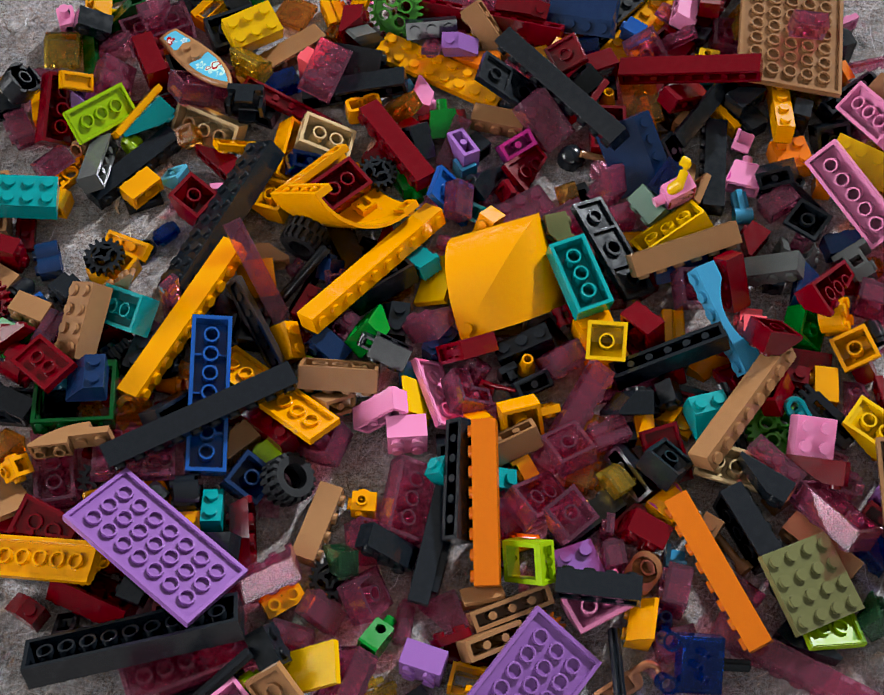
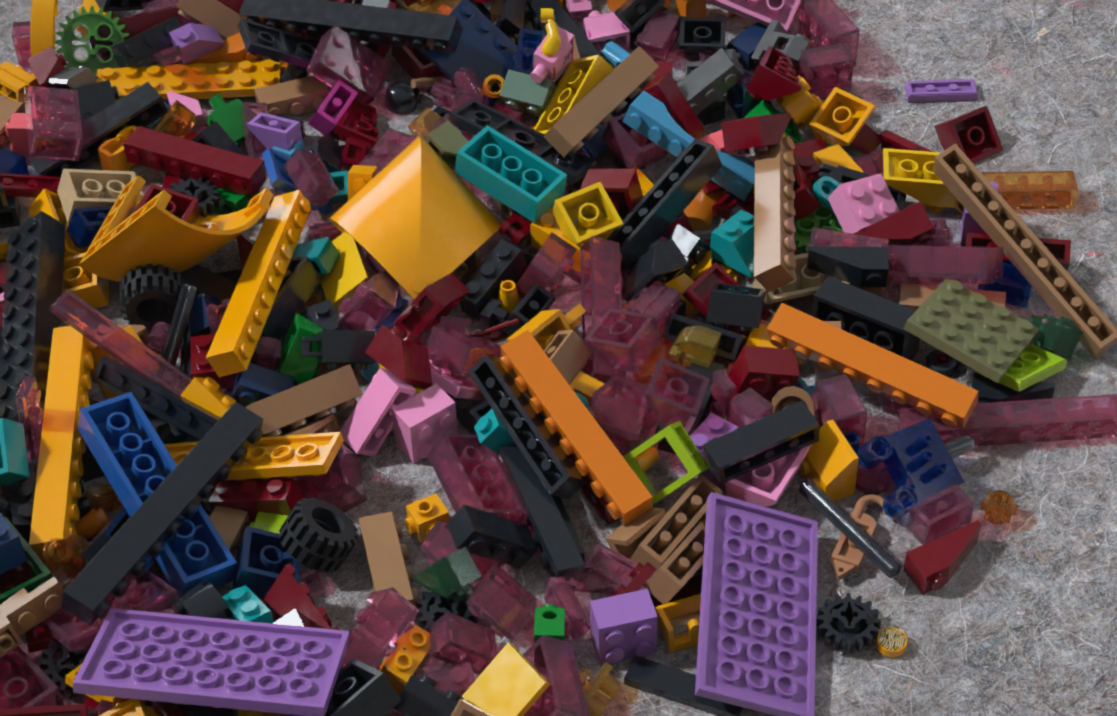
camera: 30 degrees left, 15 degrees down
none -> dark red slope [365,325,432,388]
none -> light orange cone [483,75,505,98]

